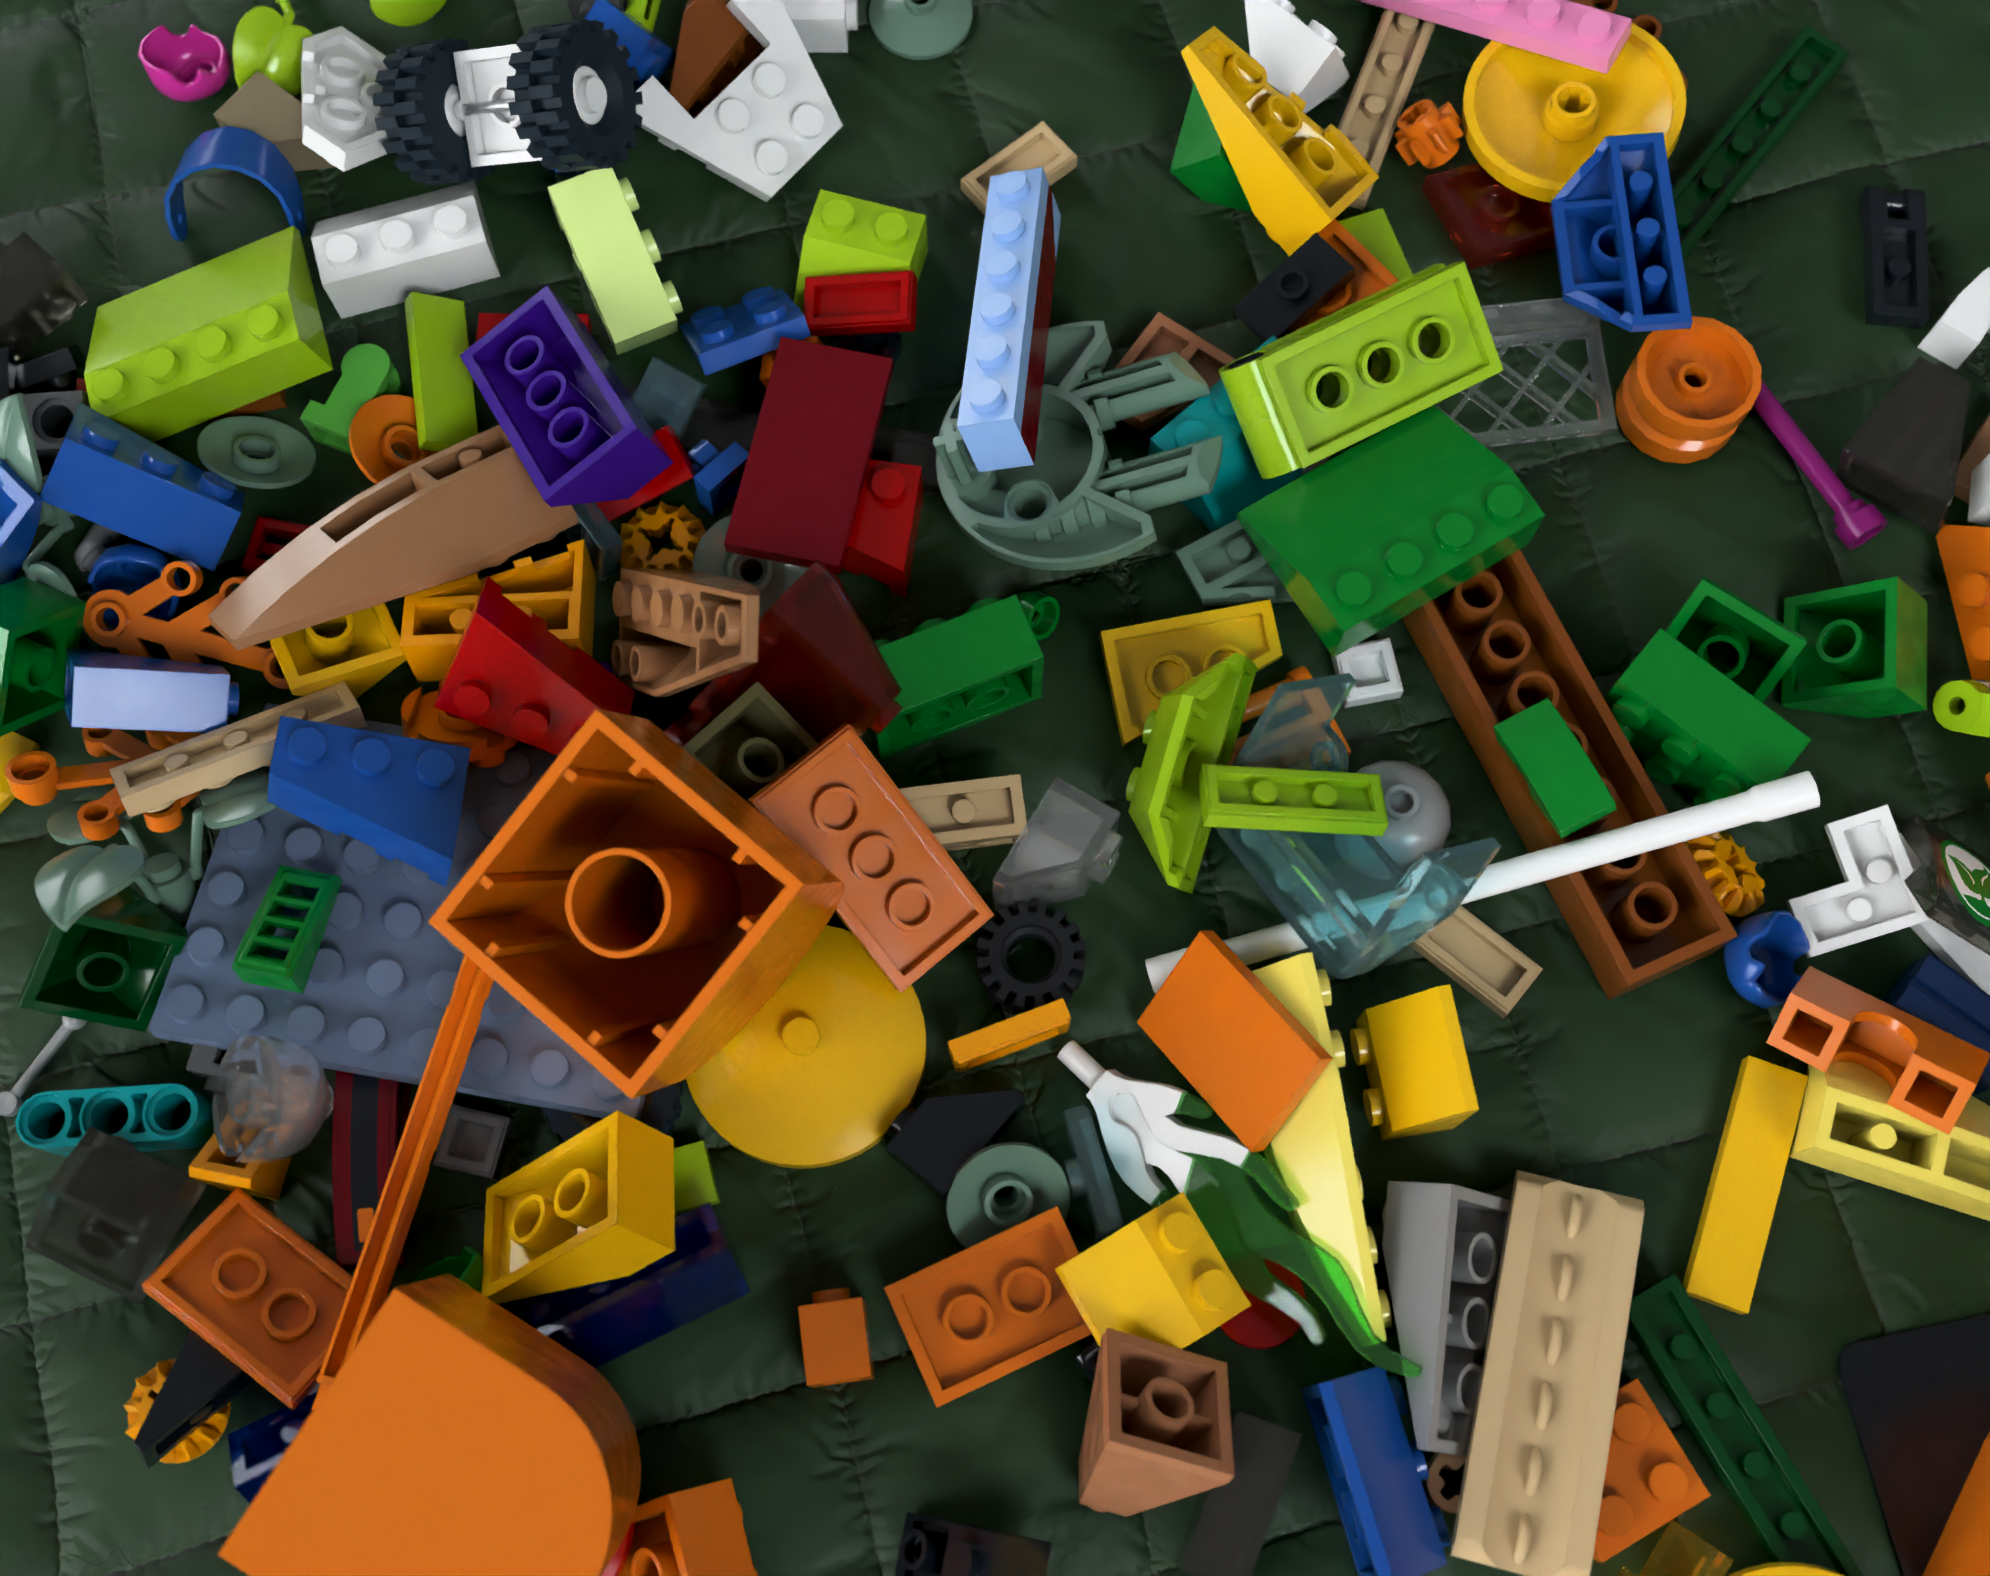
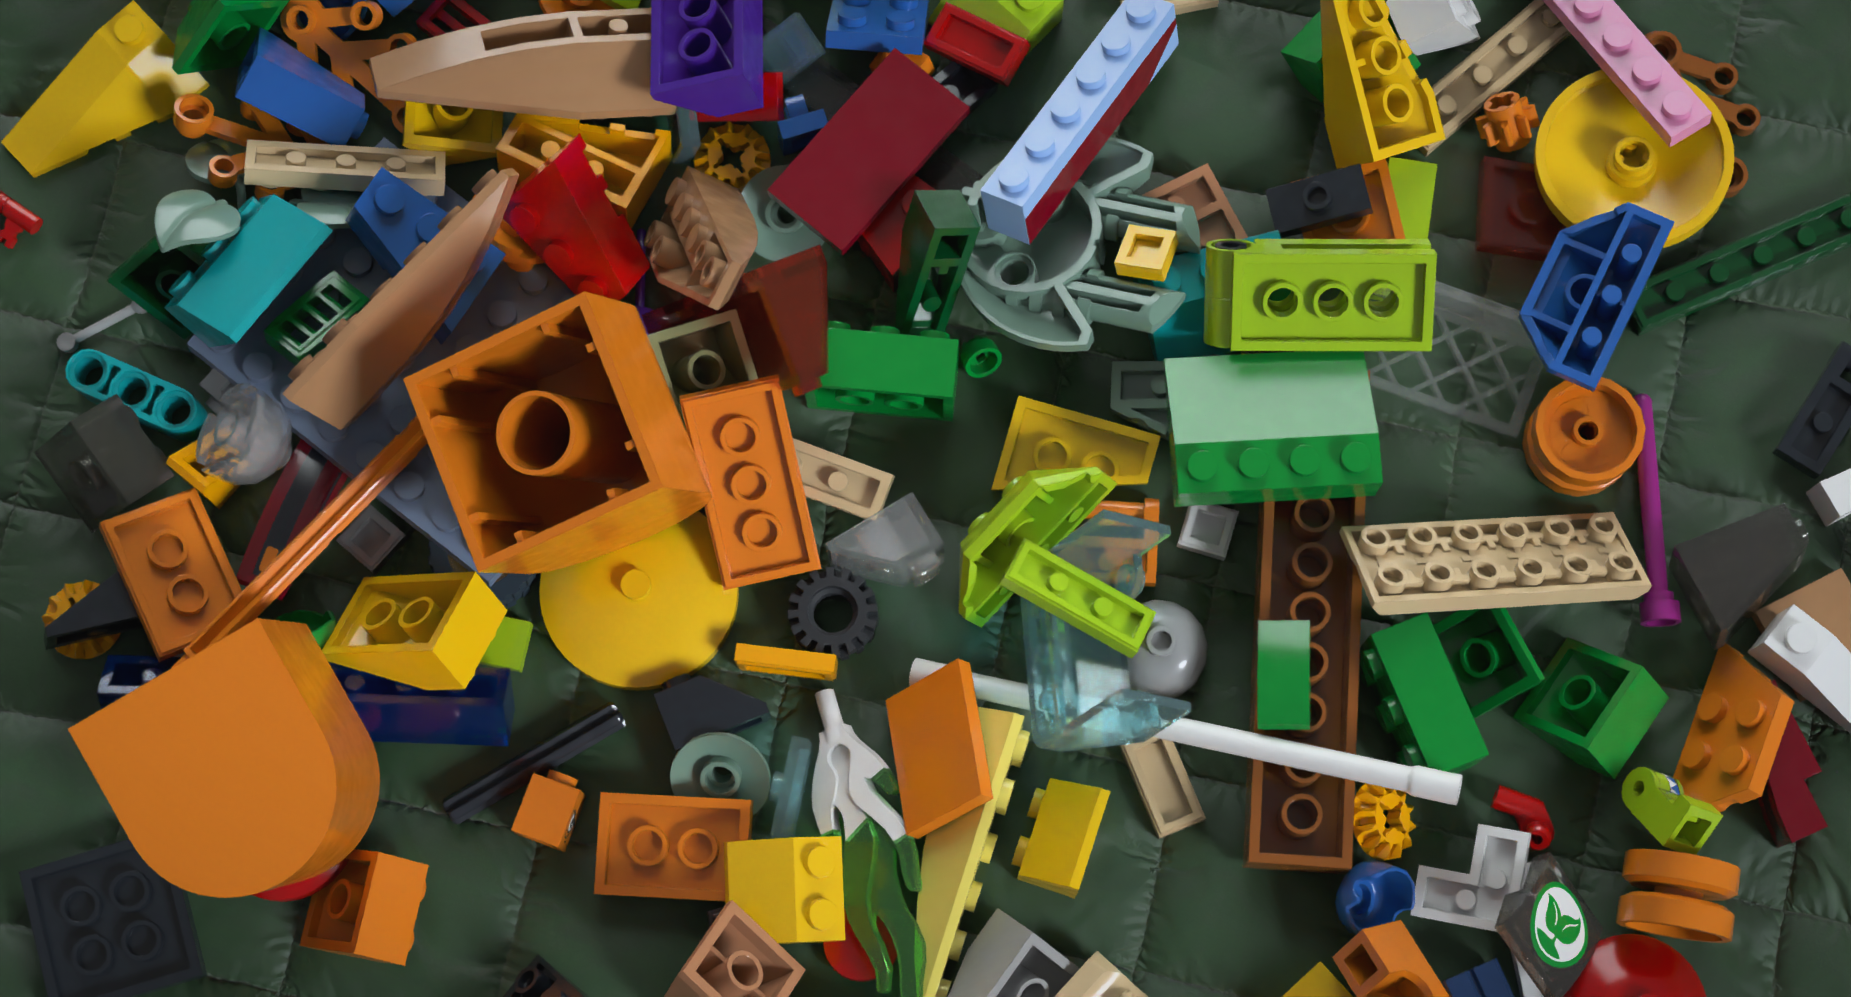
camera: 30 degrees right, 5 degrees up
none -> teal slope [164,194,333,348]
none -> medium nougat wedge [282,168,519,430]
none -> black axle [442,702,625,824]
none -> dark green slope [895,190,980,336]
none -> yellow plate [1114,224,1179,282]
none -> tan plate [1339,512,1652,615]
none -> red arm [1490,784,1555,851]

